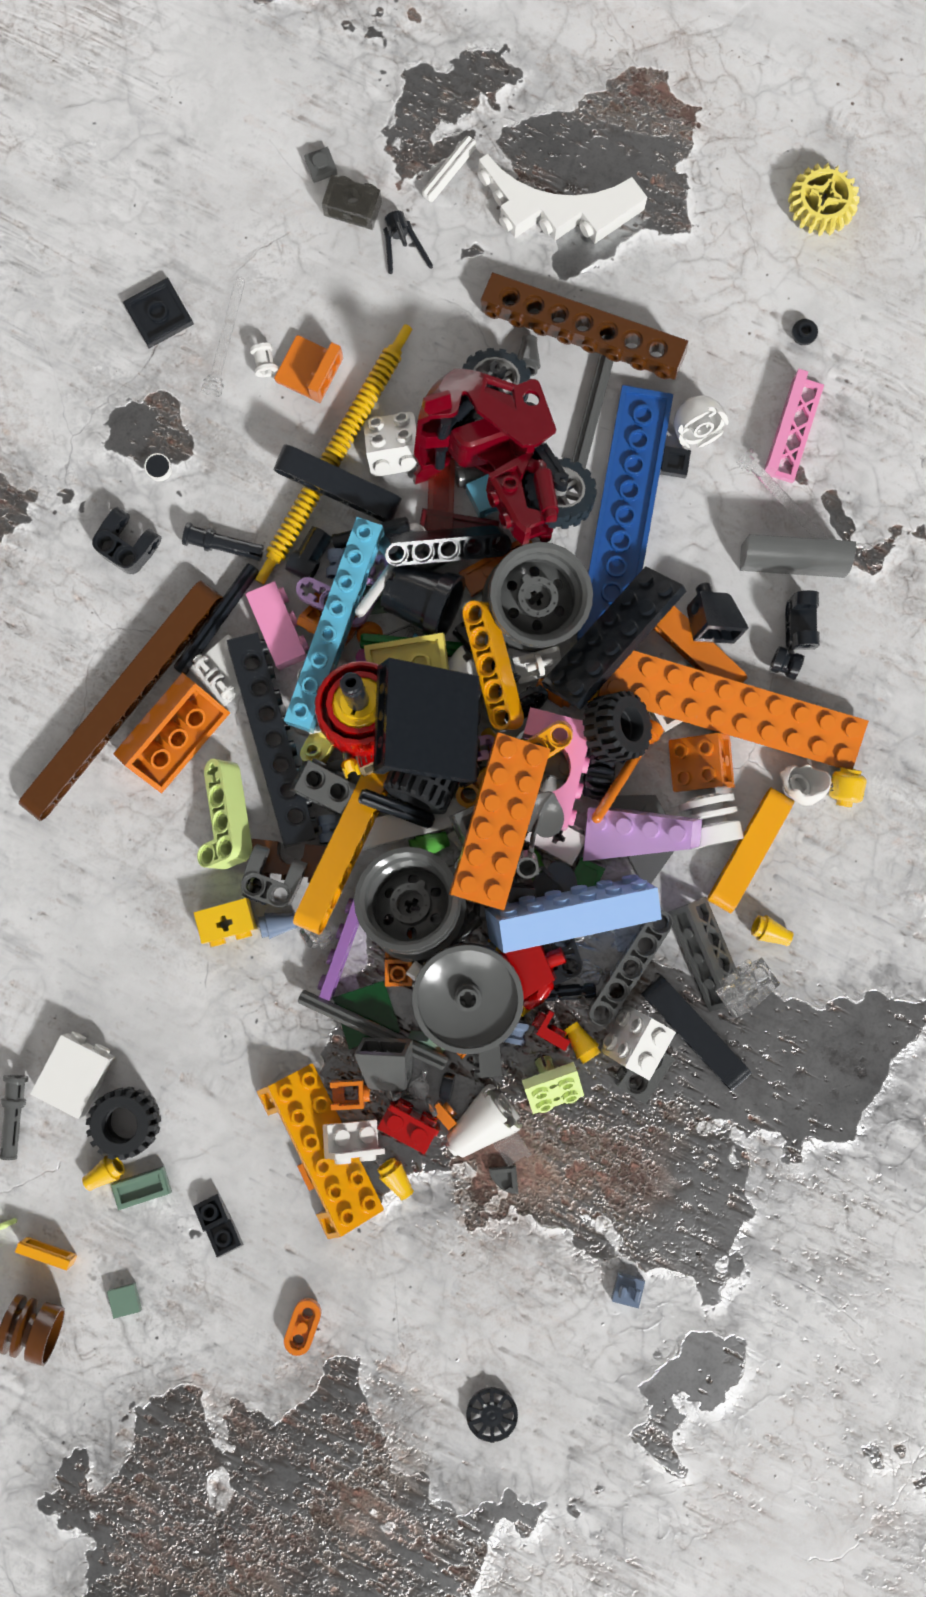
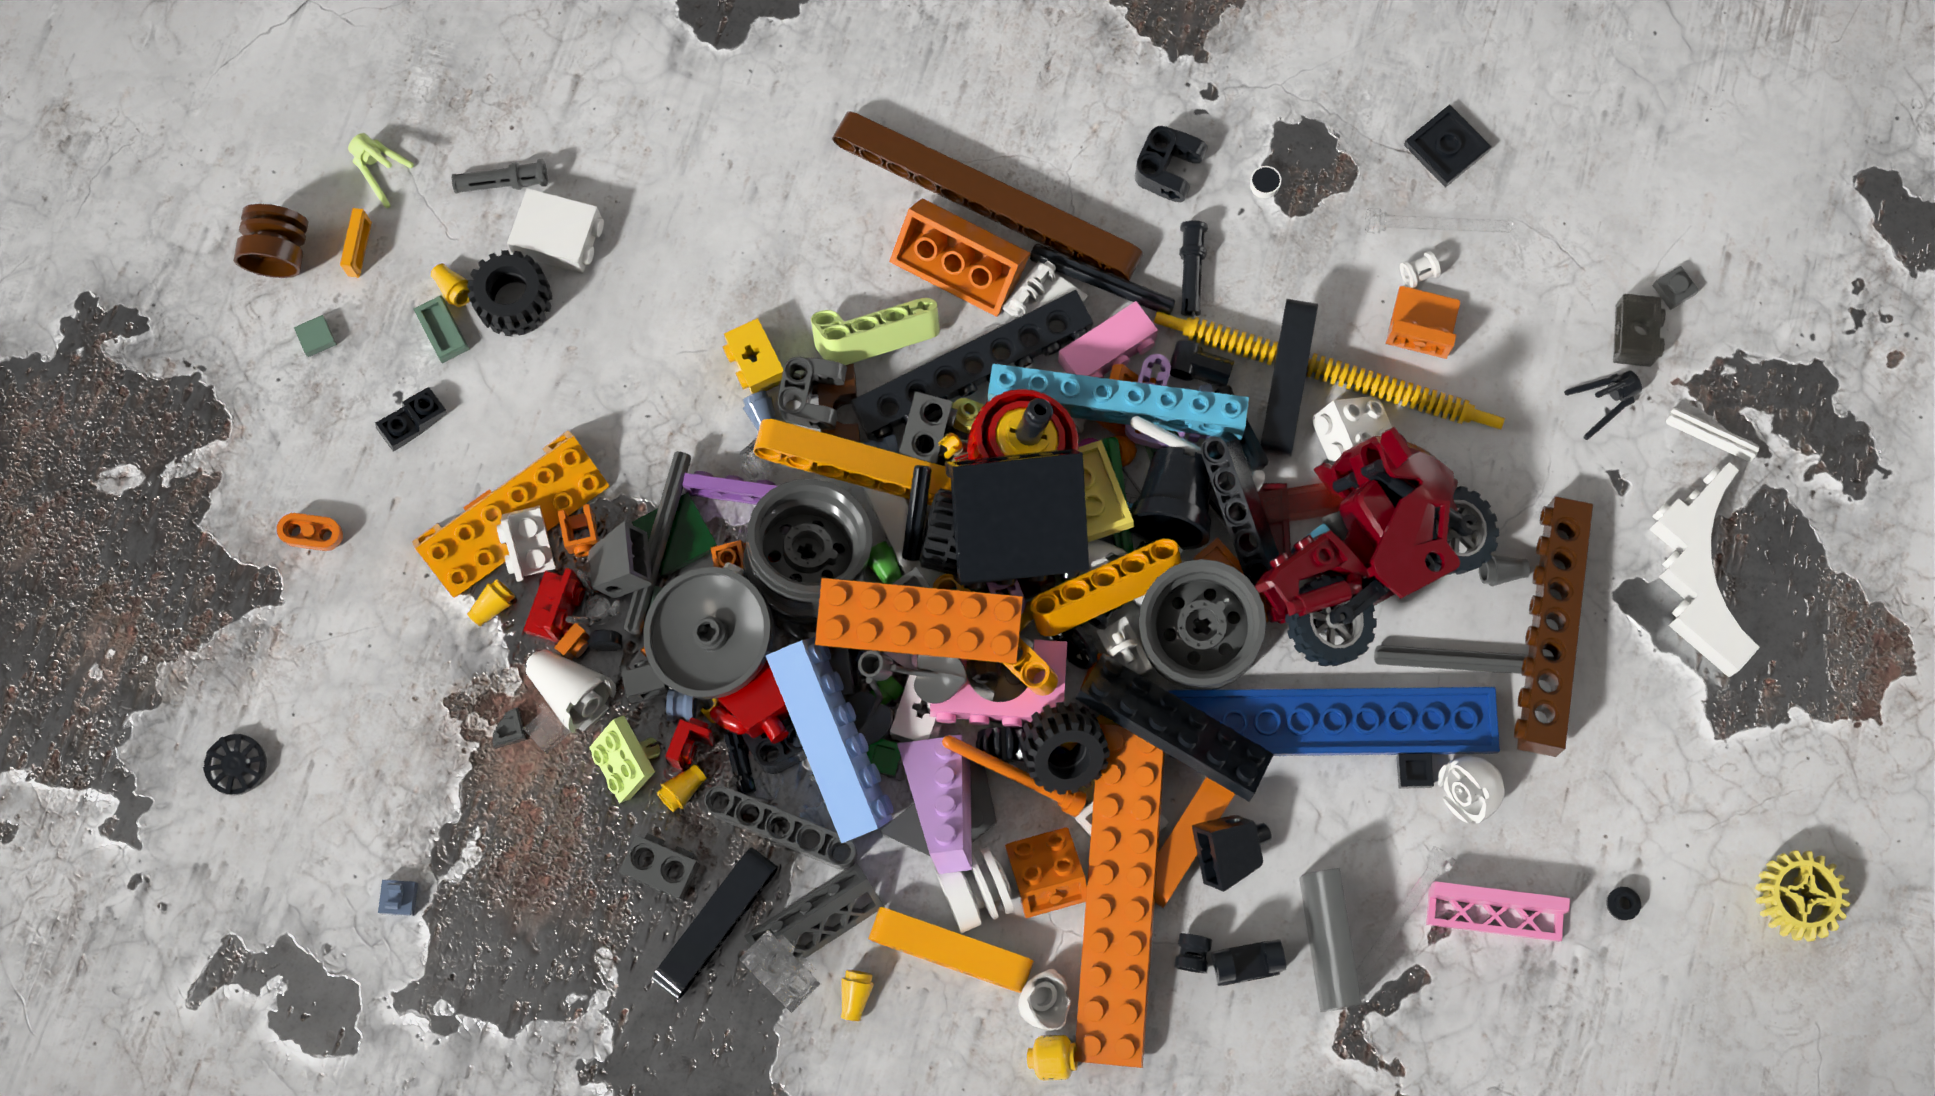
camera: 80 degrees right, 10 degrees down
white bracket [601,1005,676,1081] -> none

